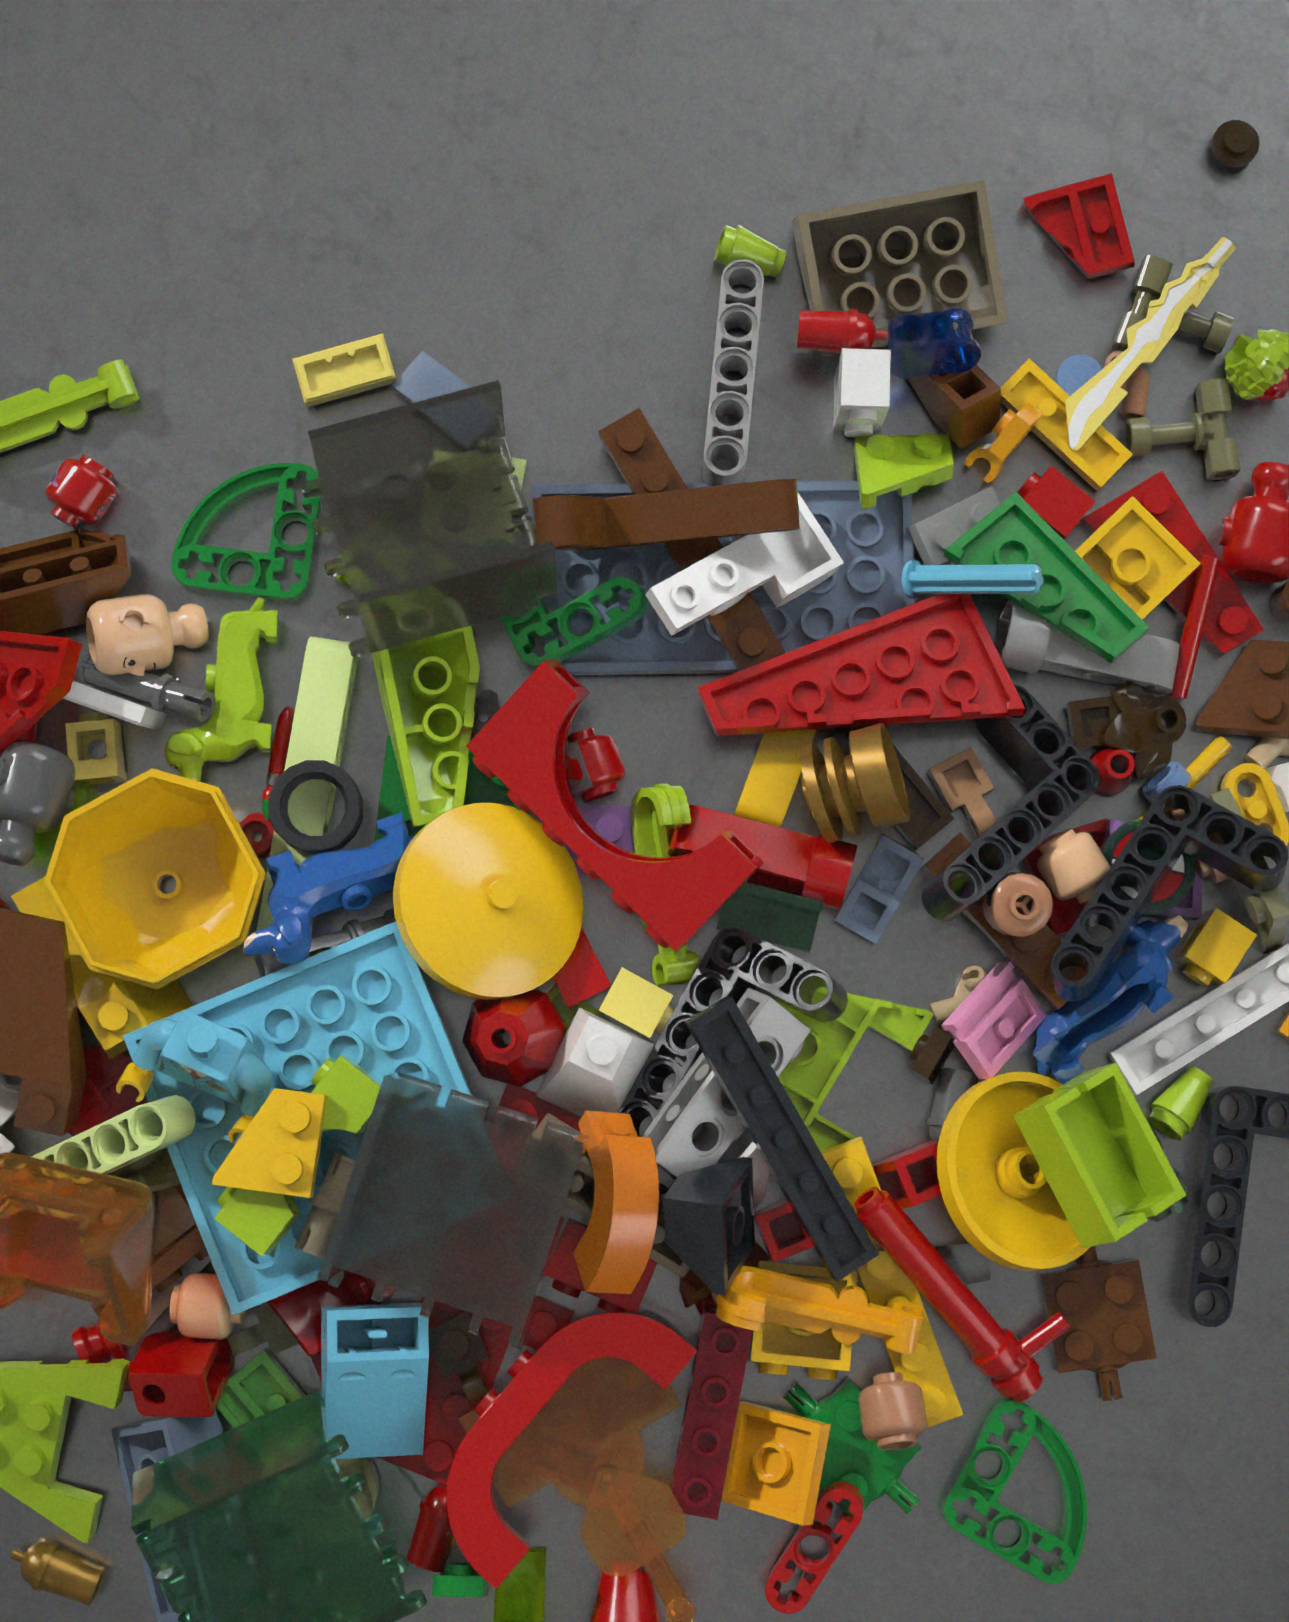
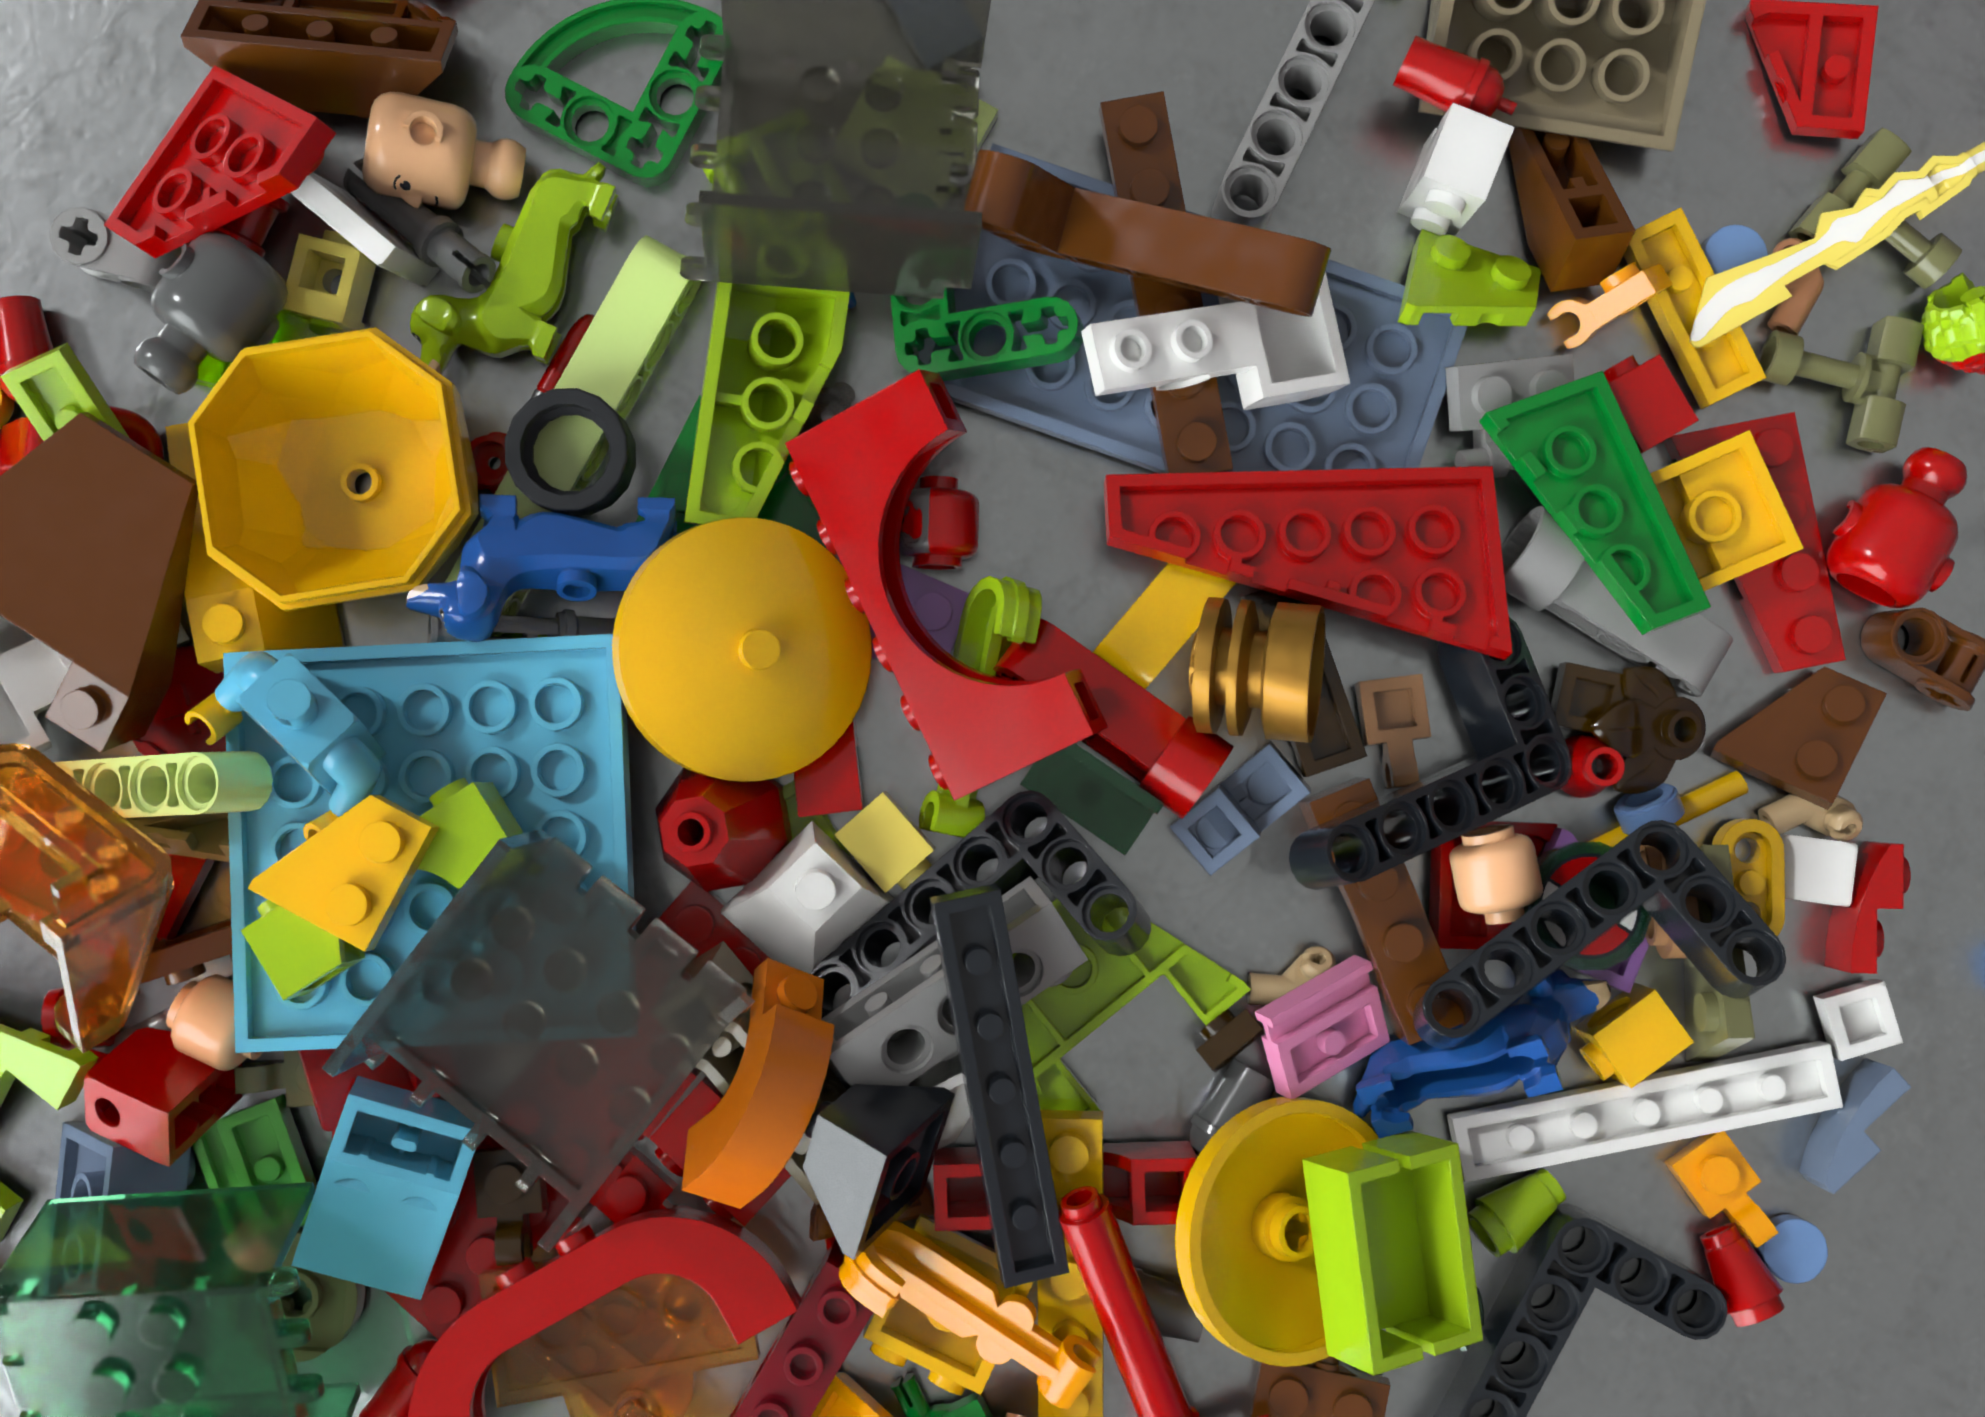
camera: 25 degrees right, 5 degrees up
dark tan pin [295,1152,364,1259] -> none
clear blue piece [887,308,981,378] -> none
medium azure axle [901,560,1044,599] -> none
nougat head [982,872,1053,937] -> none
red bar [1168,555,1220,699] -> none

